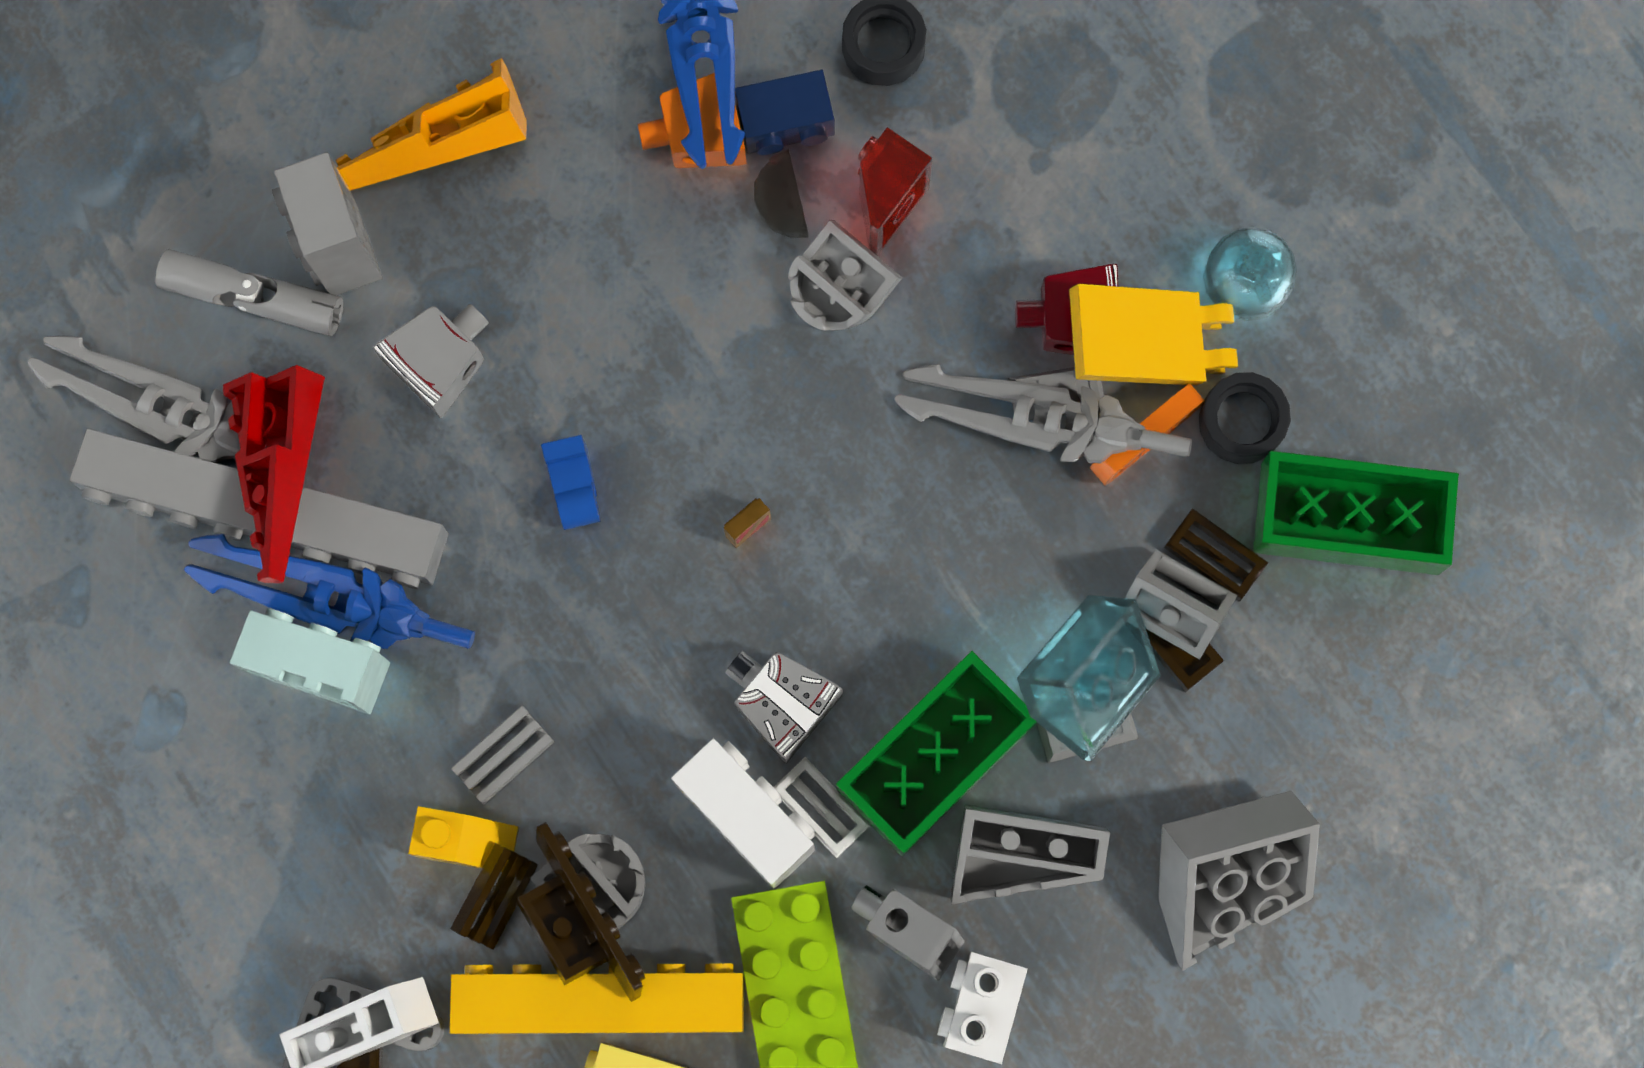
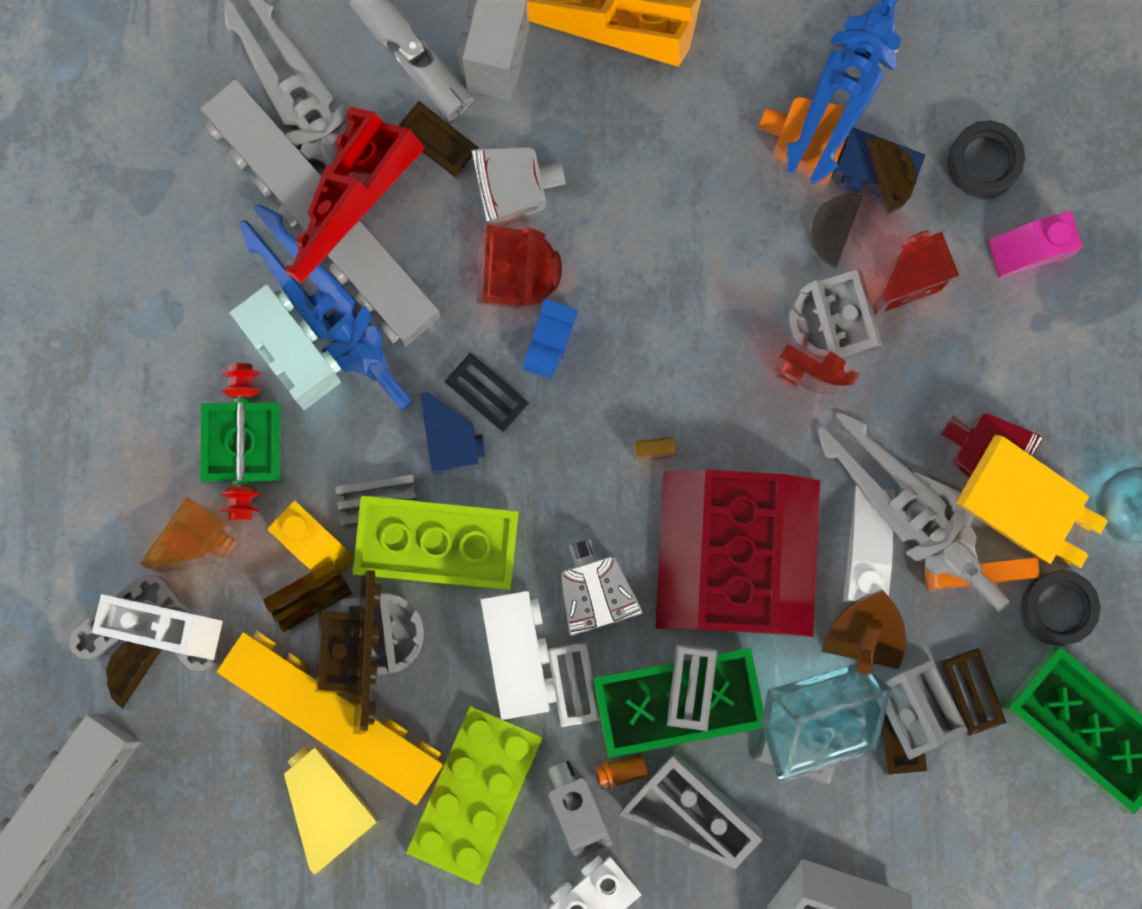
camera: 30 degrees right, 5 degrees up
none -> clear orange slope [140,497,237,573]
none -> green plate [200,363,281,522]
none -> lime plate [353,495,519,590]
none -> dark brown tile [398,101,479,178]
none -> dark blue slope [420,392,486,475]
none -> black tile [444,353,529,434]
none -> clear red slope [476,225,562,309]
none -> orange pin [595,754,648,791]
none -> dark red slope [655,470,820,638]
none -> light grey tile [667,645,717,731]
none -> clear red slope [772,343,860,394]
none -> reddish brown shield [822,590,907,675]
none -> white slope [842,485,895,604]
none -> dark brown tile [865,138,917,216]
none -> dark pink slope [988,211,1083,278]

